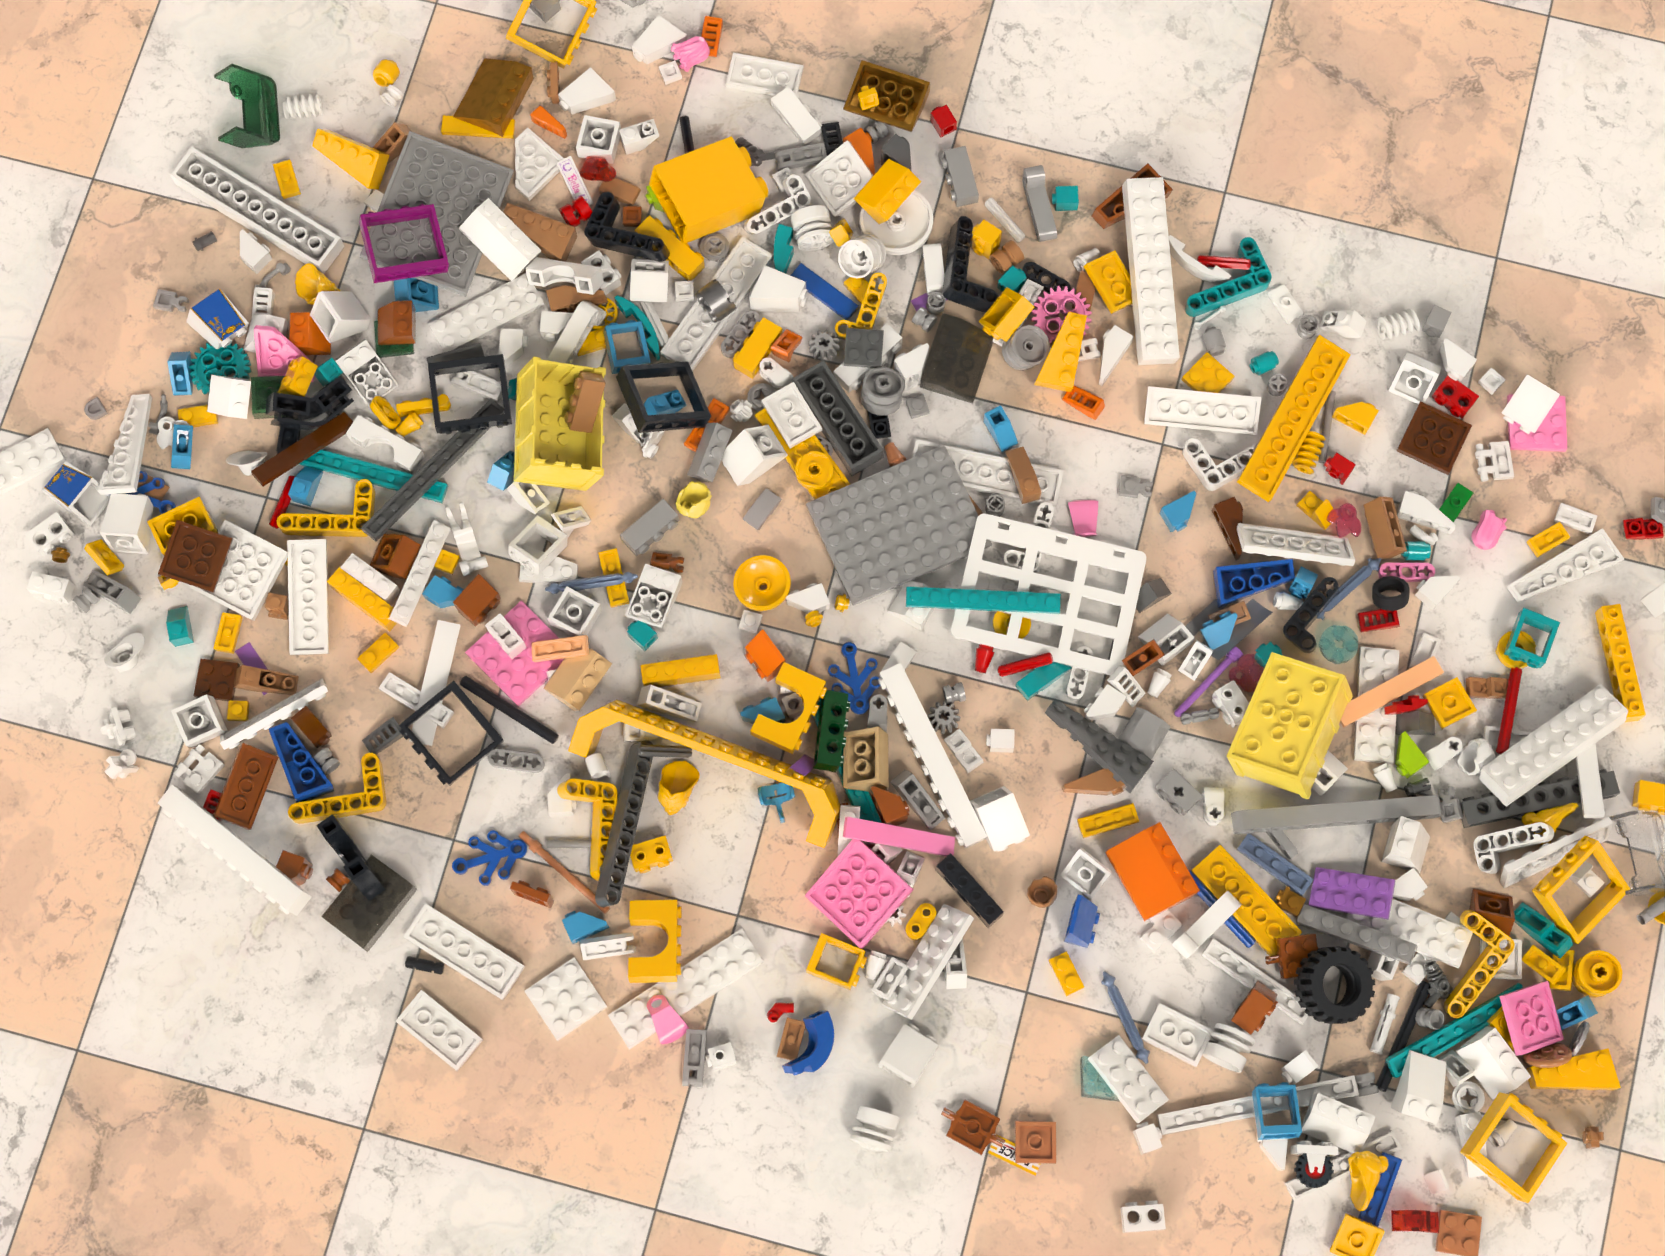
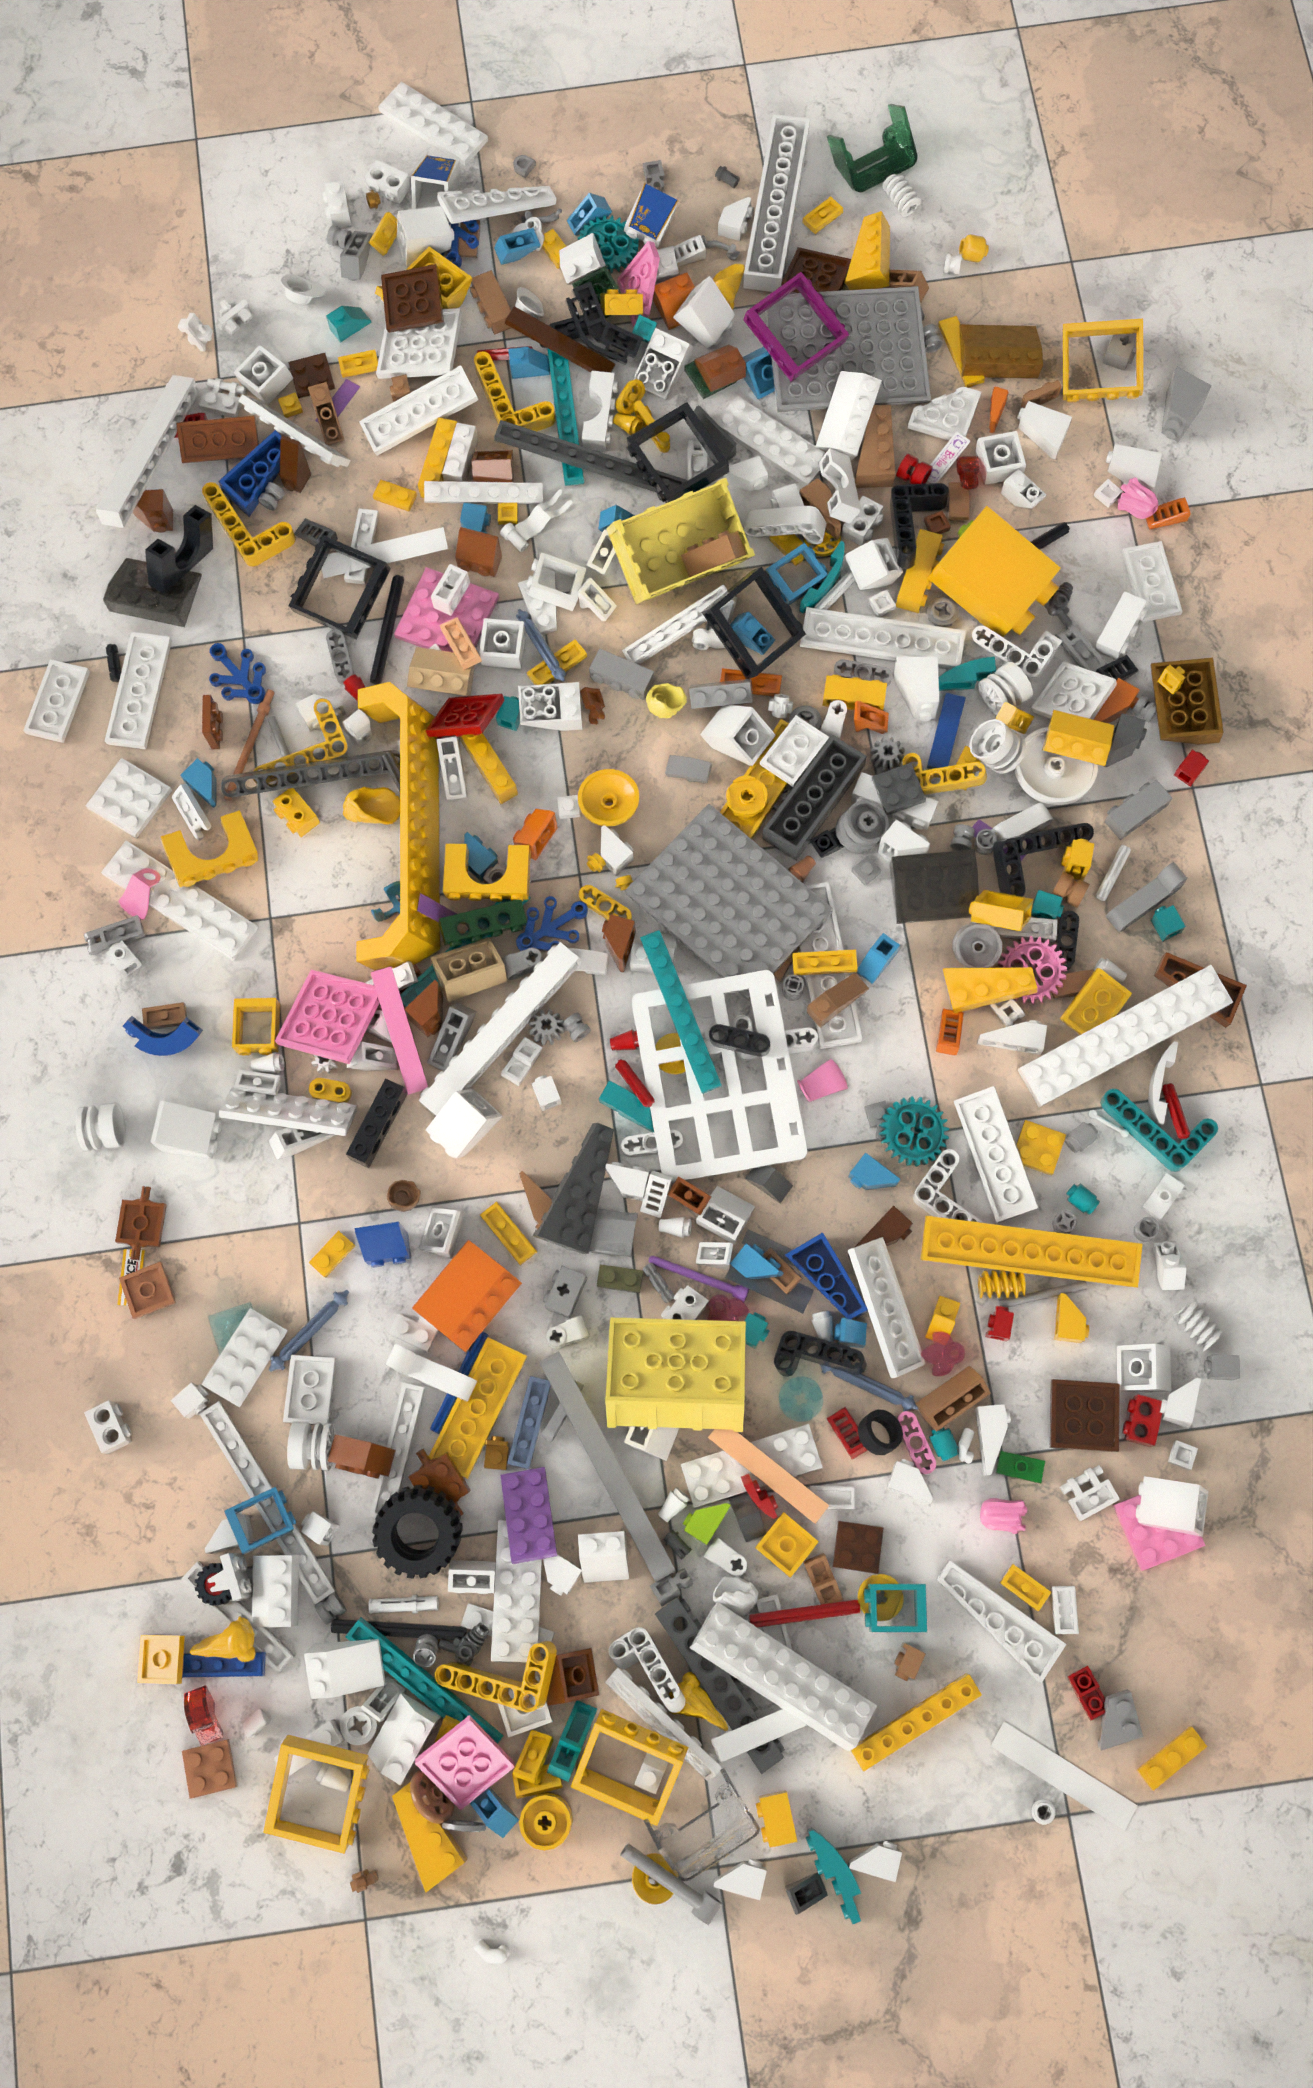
camera: 70 degrees right, 0 degrees up
flat silver brick [695,279,737,323] -> none
red arm [767,1003,794,1023] -> none
light grey plate [1297,904,1418,965] -> none
none -> red cone [343,674,366,701]
none -> red plate [426,694,505,738]
none -> medium nougat brick [469,270,511,335]
none -> yellow beam [579,885,632,920]
none -> olive plate [597,1264,643,1293]
none -> dark orange slope [602,914,636,972]
none -> white tile [622,584,735,665]
none -> black beam [709,1024,770,1057]
none -> reddish brown plate [781,247,851,293]
none -> yellow plate [792,949,858,975]
none -> reddish brown plate [832,1521,884,1574]
none -> teal gear [879,1096,950,1167]
none -> medium nougat brick [894,1643,926,1681]
none -> light grey wheel [923,324,943,353]

